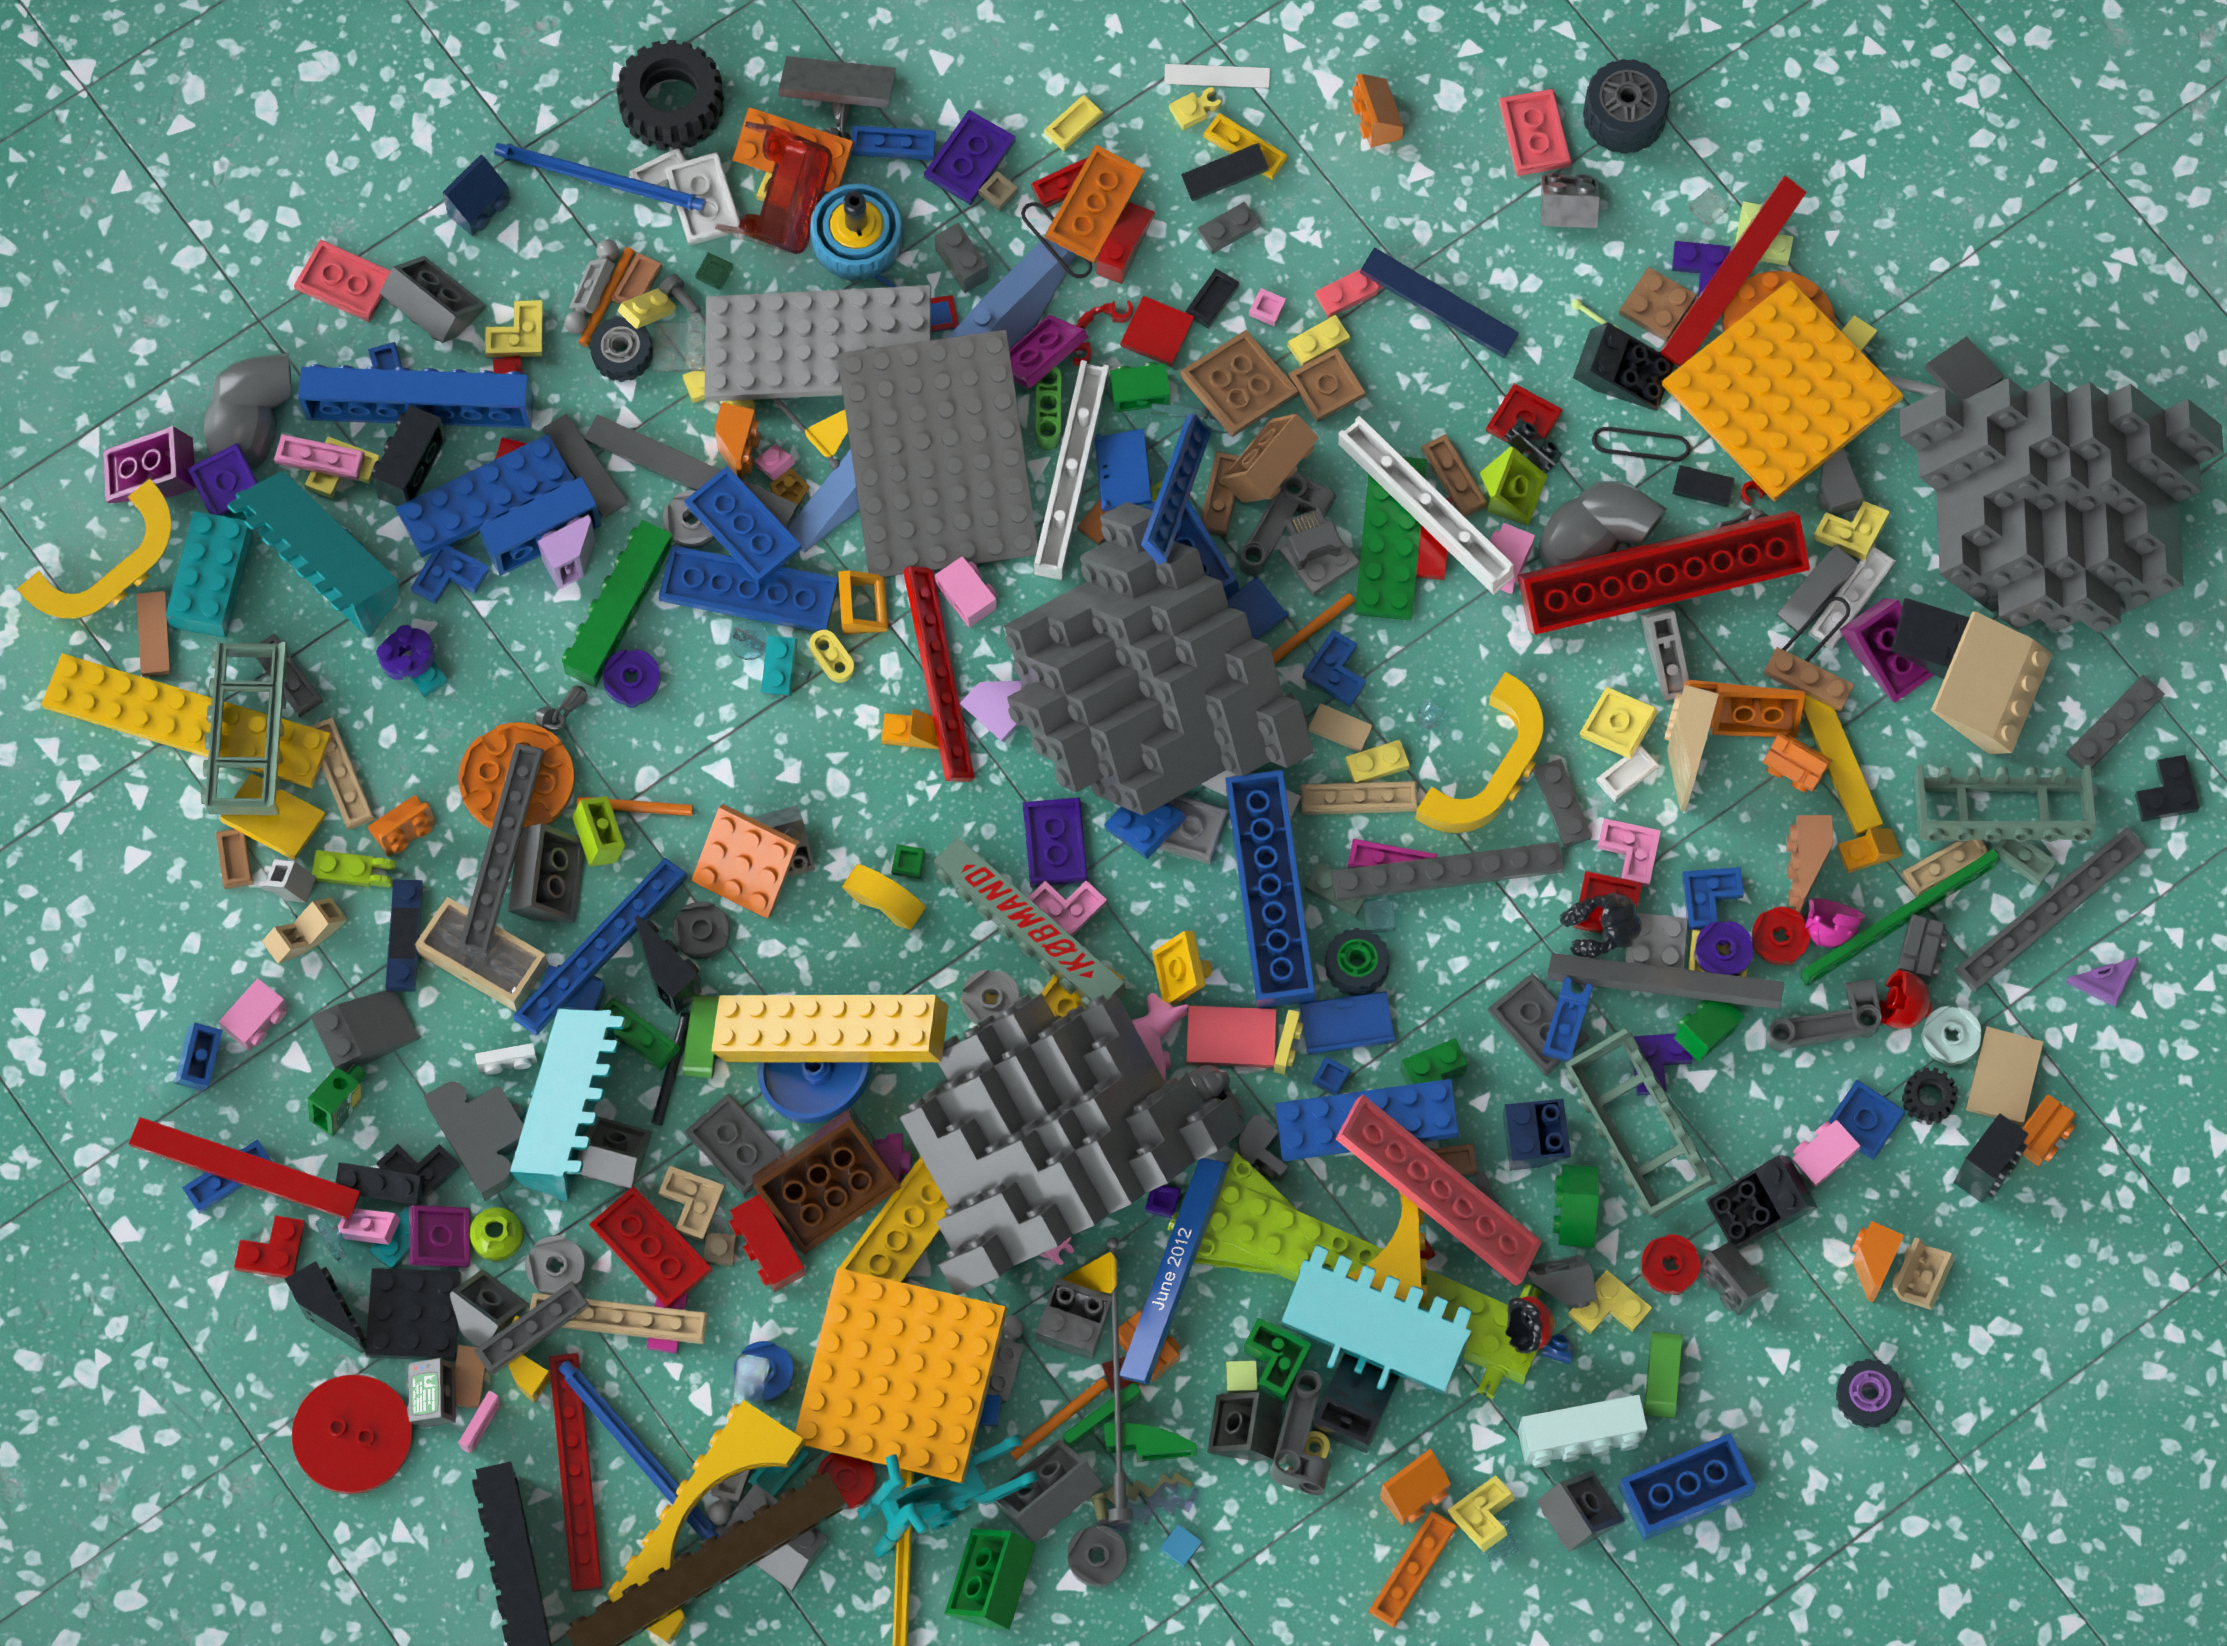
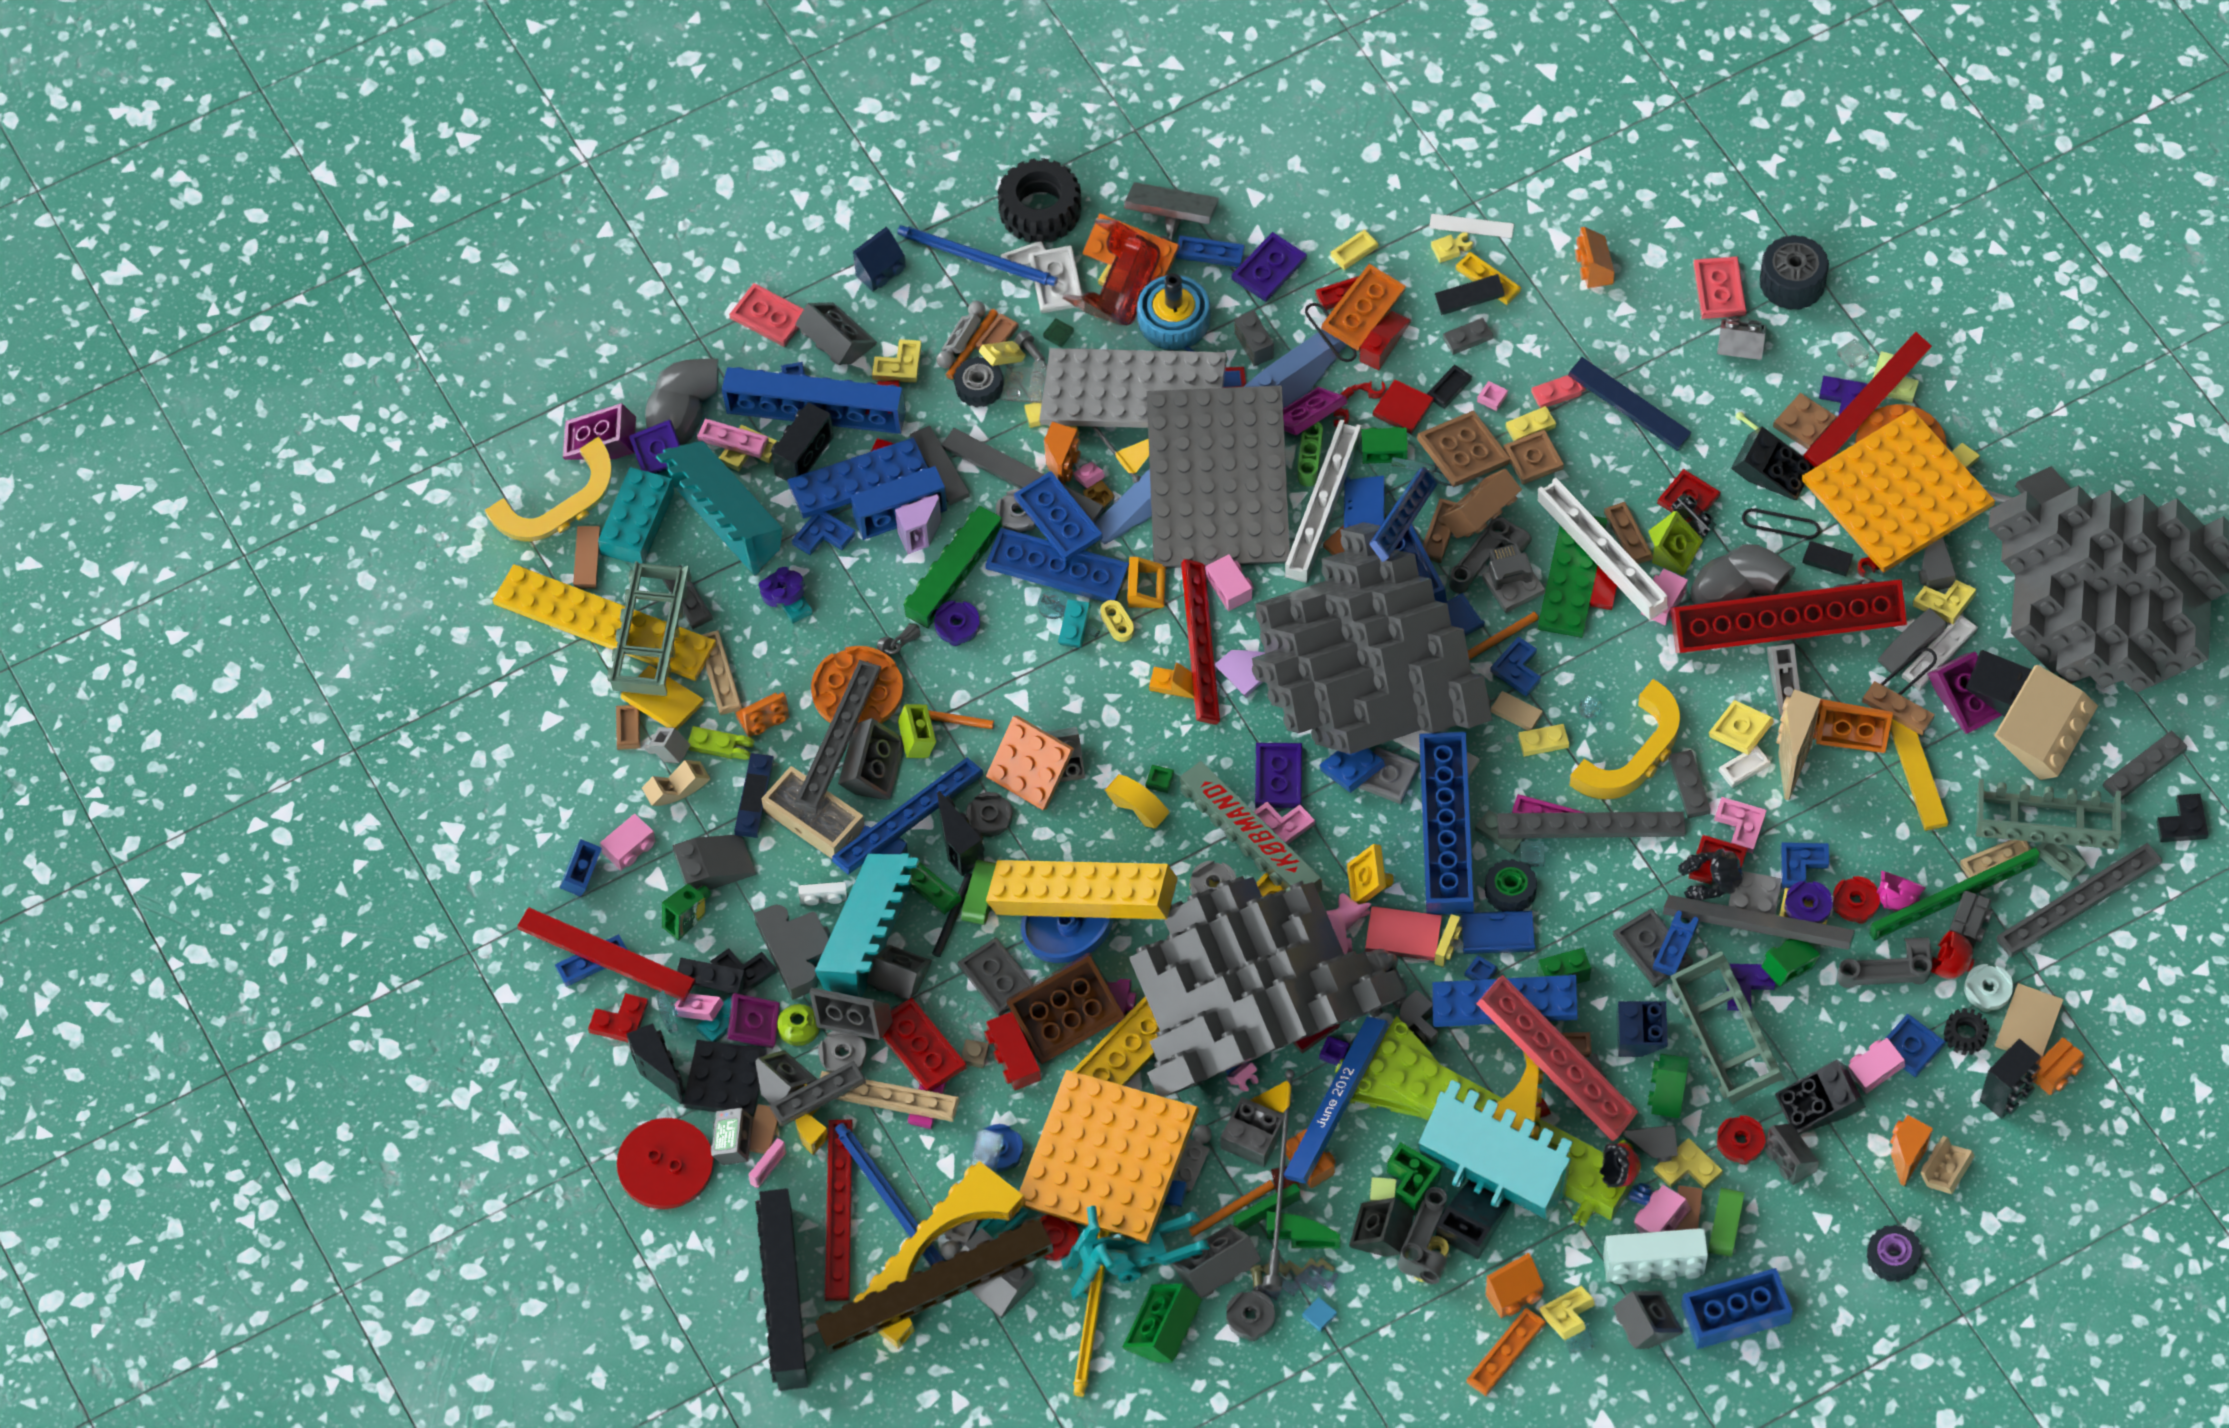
camera: 10 degrees right, 10 degrees down
tan plate [659,1166,725,1242] -> none
dark tan plate [979,171,1018,211] -> none
tan tile [1301,781,1417,815] -> none
orange brick [1762,731,1832,793] -> none
nougat slope [1786,815,1833,913] -> none
light orange slope [1837,828,1902,874] -> none
medium lavender tile [2066,957,2139,1007] -> none
none -> dark grey slope [809,988,893,1040]
none -> bright pink brick [1634,1185,1691,1233]
none -> nougat tile [1675,1185,1703,1230]

